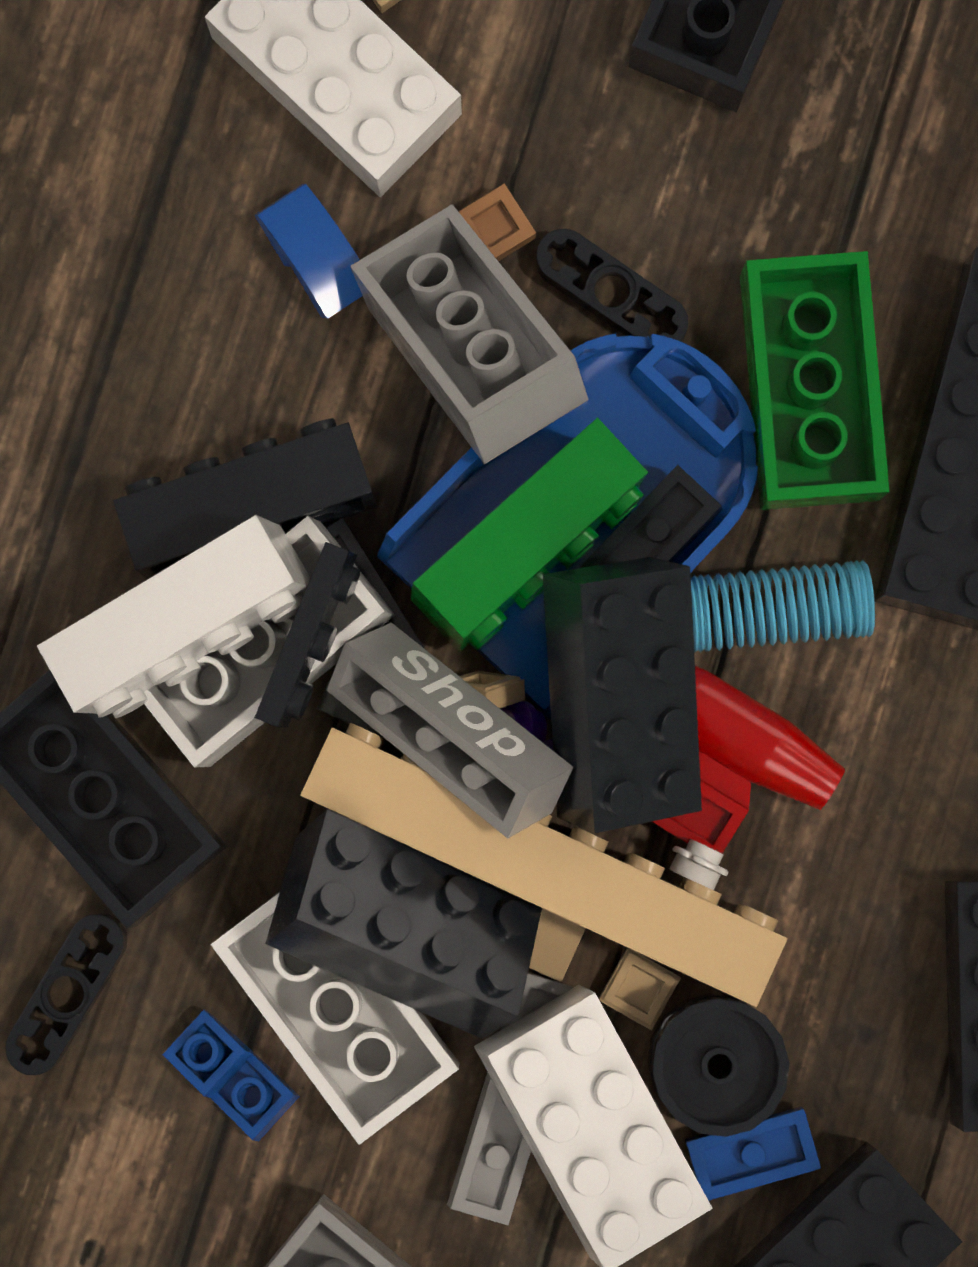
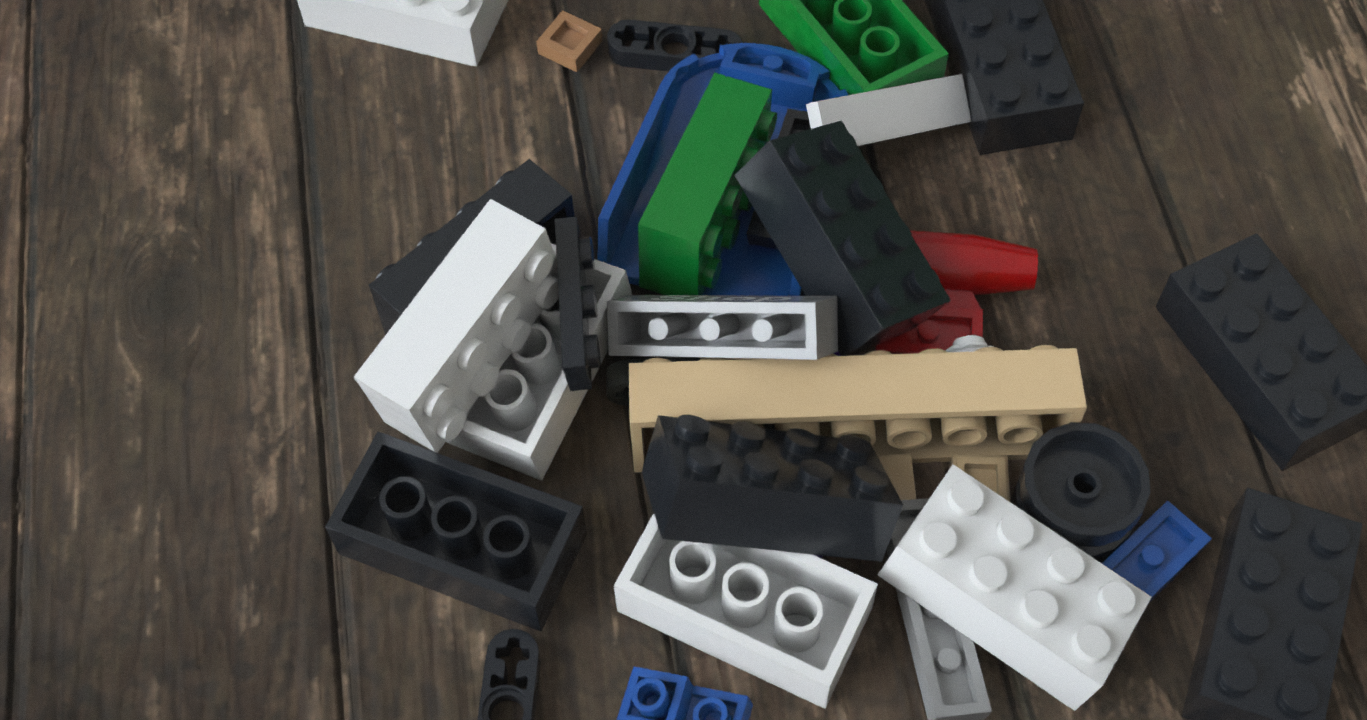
camera: 25 degrees left, 25 degrees down
blue slope [254,184,363,319] -> none
light grey brick [350,204,589,464] -> none
medium azure piece [691,560,875,653] -> none
none -> white tile [806,74,972,146]

